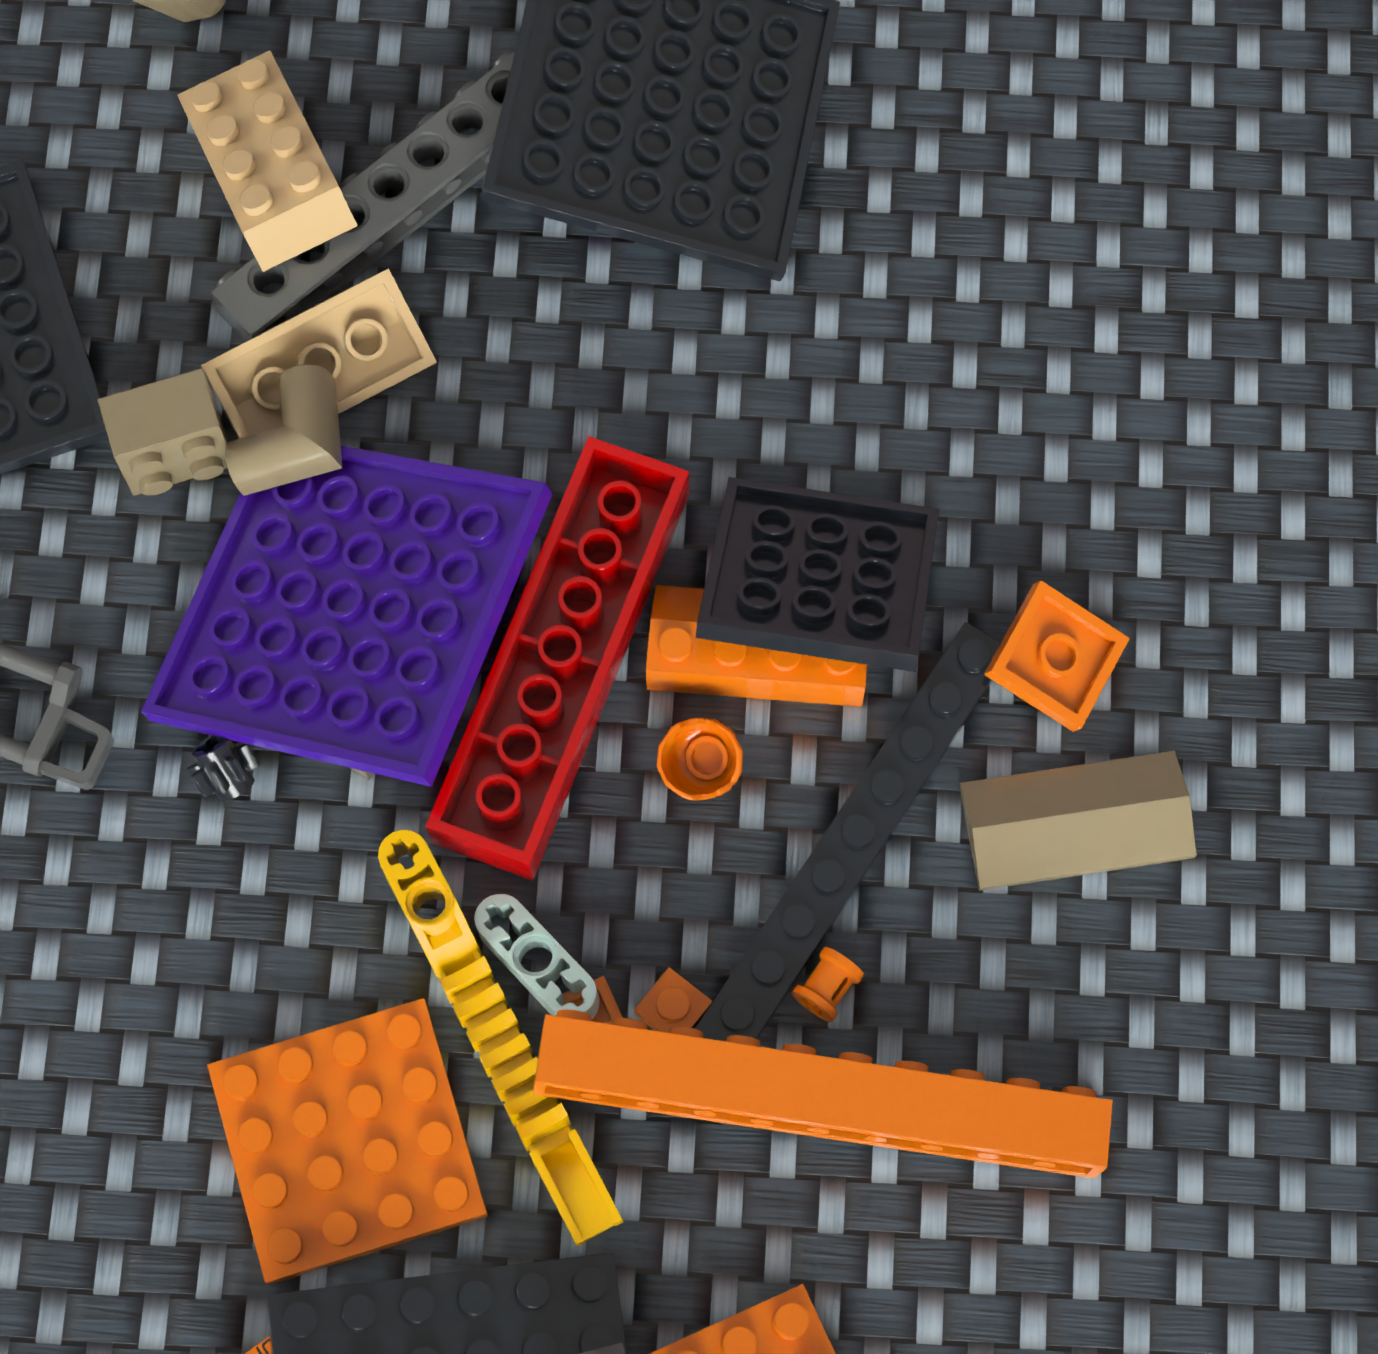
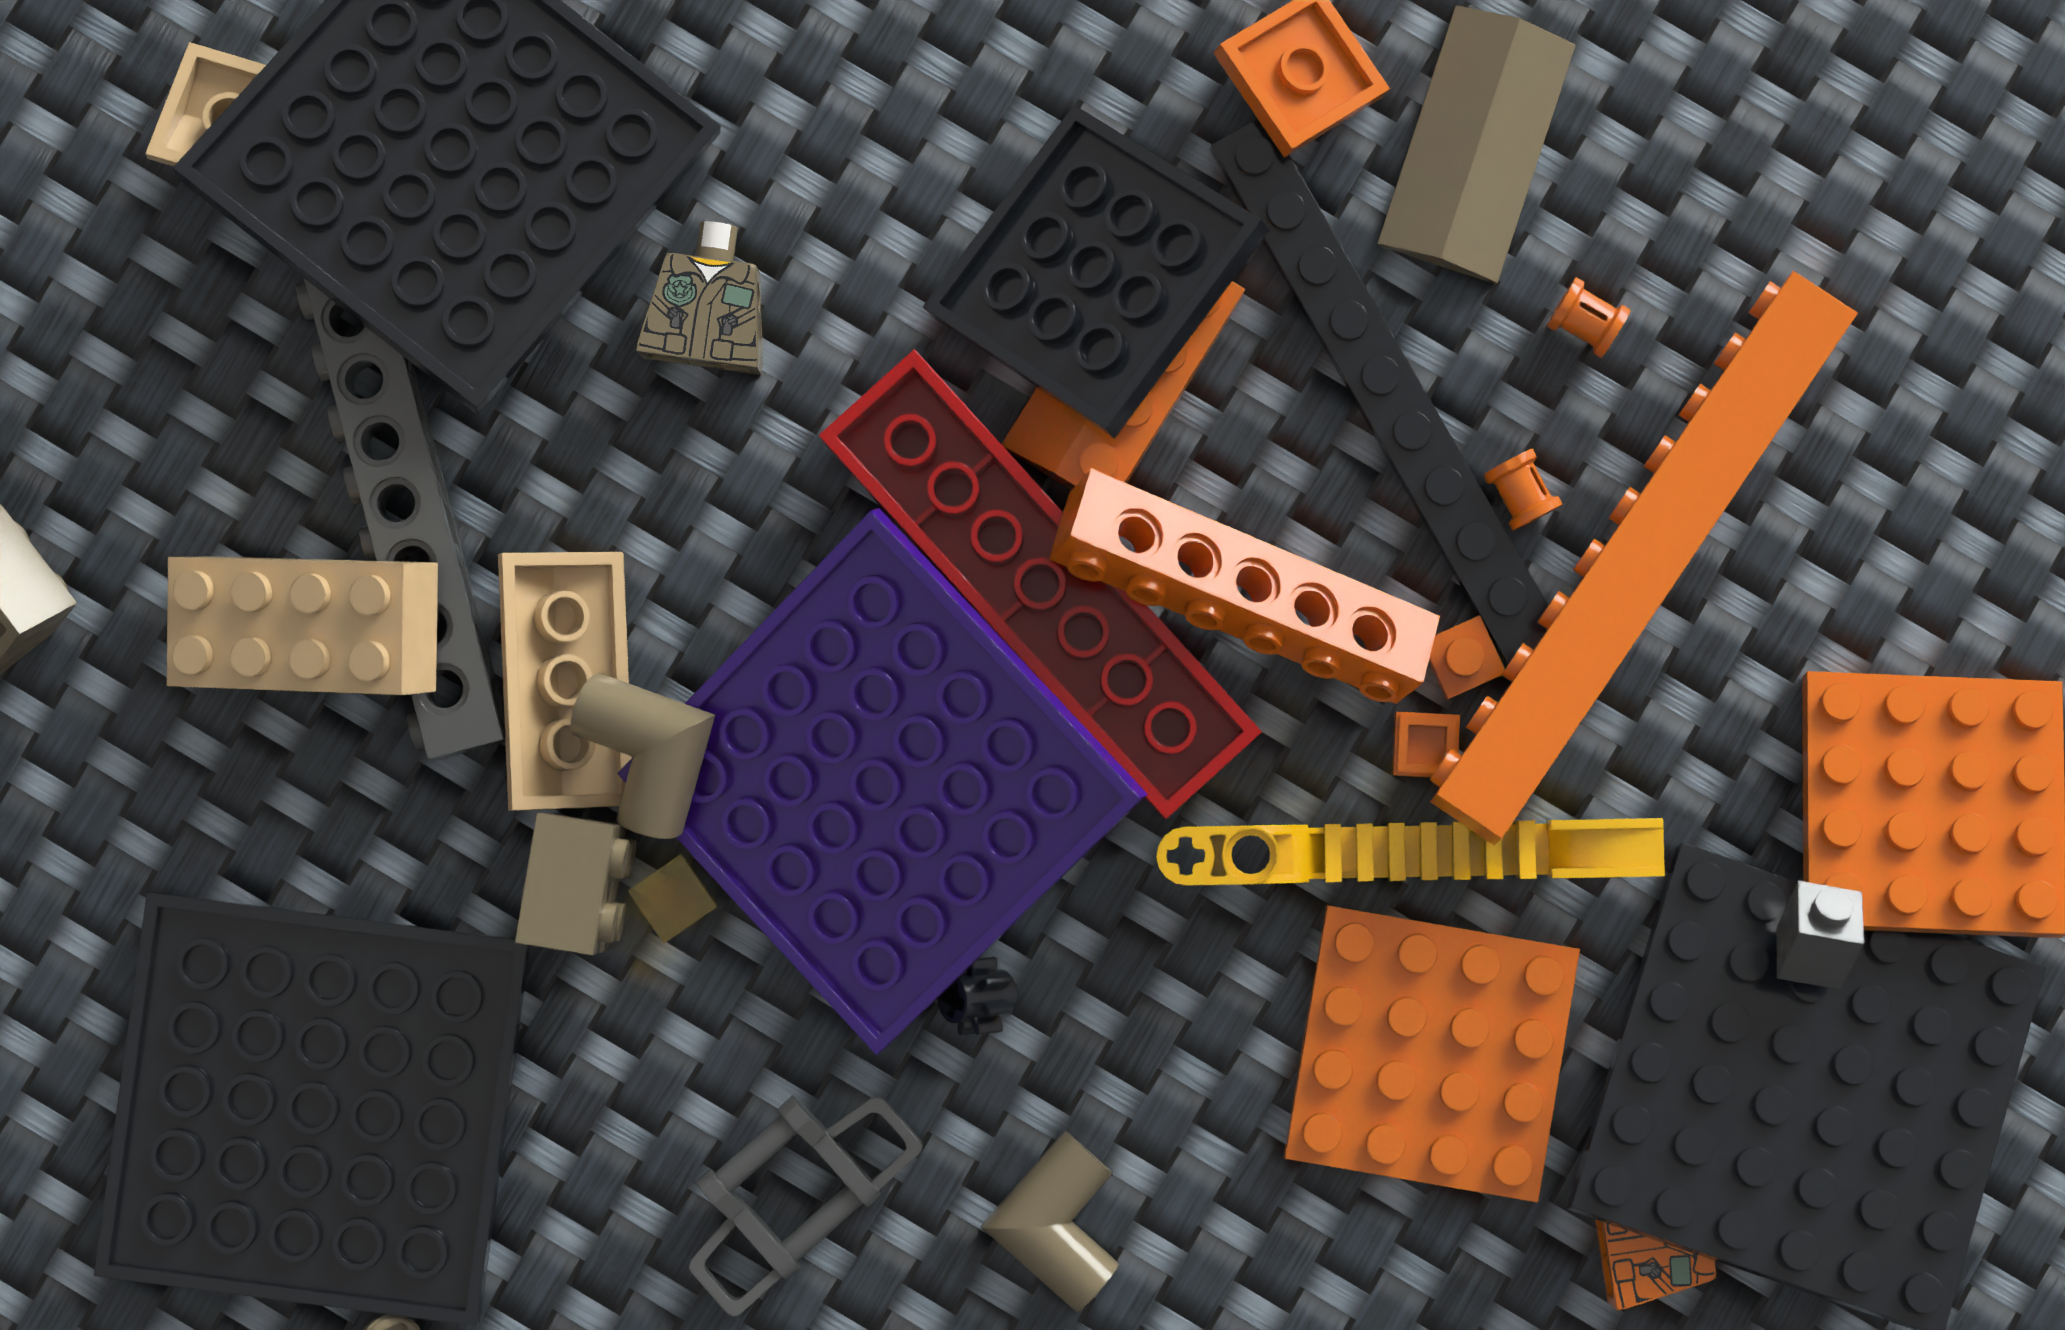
camera: 60 degrees left, 15 degrees up
light aqua beam [474,894,600,1021] -> none
orange hair [656,717,744,801] -> none
none -> clear yellow plate [628,854,719,943]
none -> dark tan torso [636,221,763,375]
none -> dark tan brick [981,1130,1119,1313]
none -> orange brick [1049,469,1440,704]
none -> orange bush [1546,277,1631,359]

